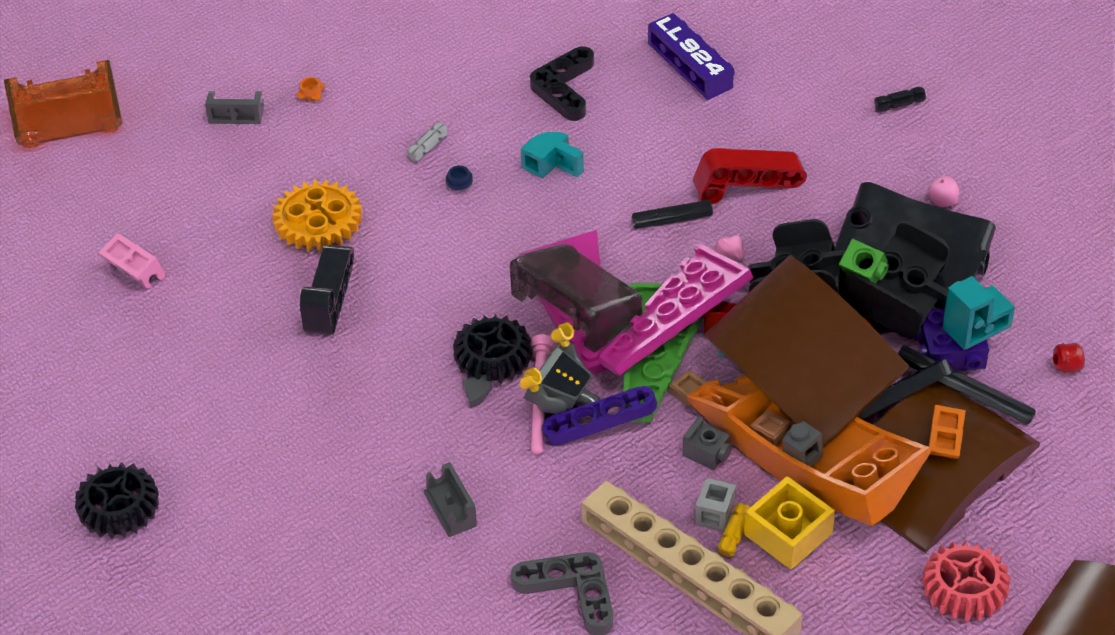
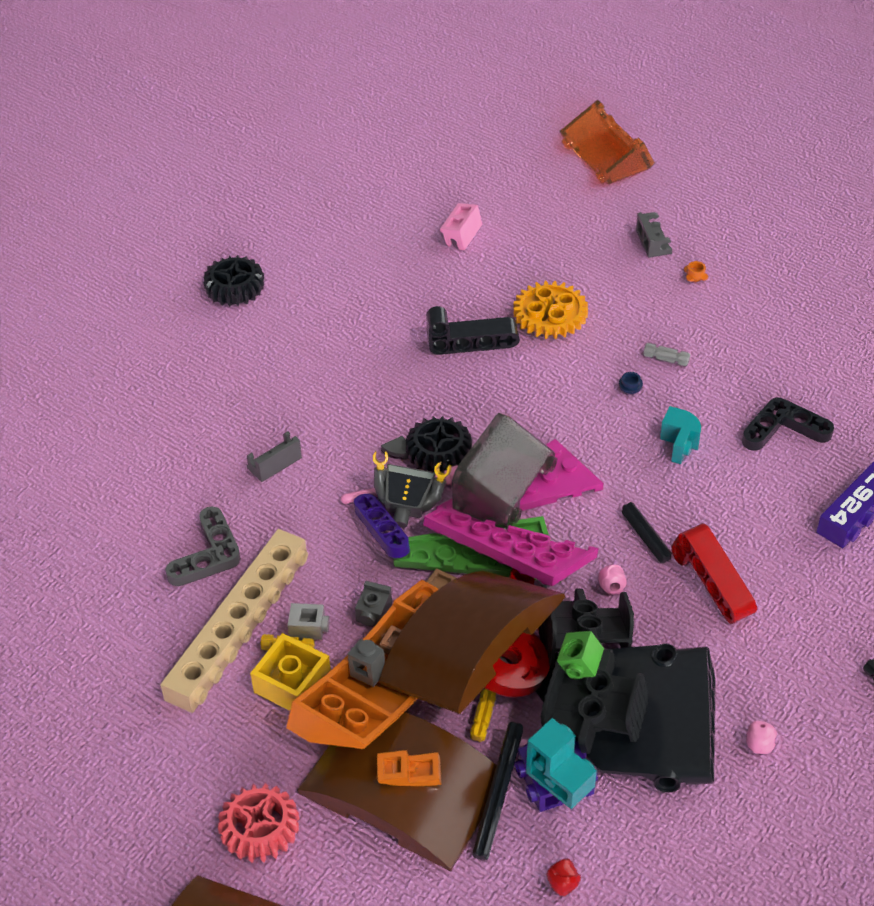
camera: 75 degrees right, 0 degrees up
black beam [857,358,953,419] -> none

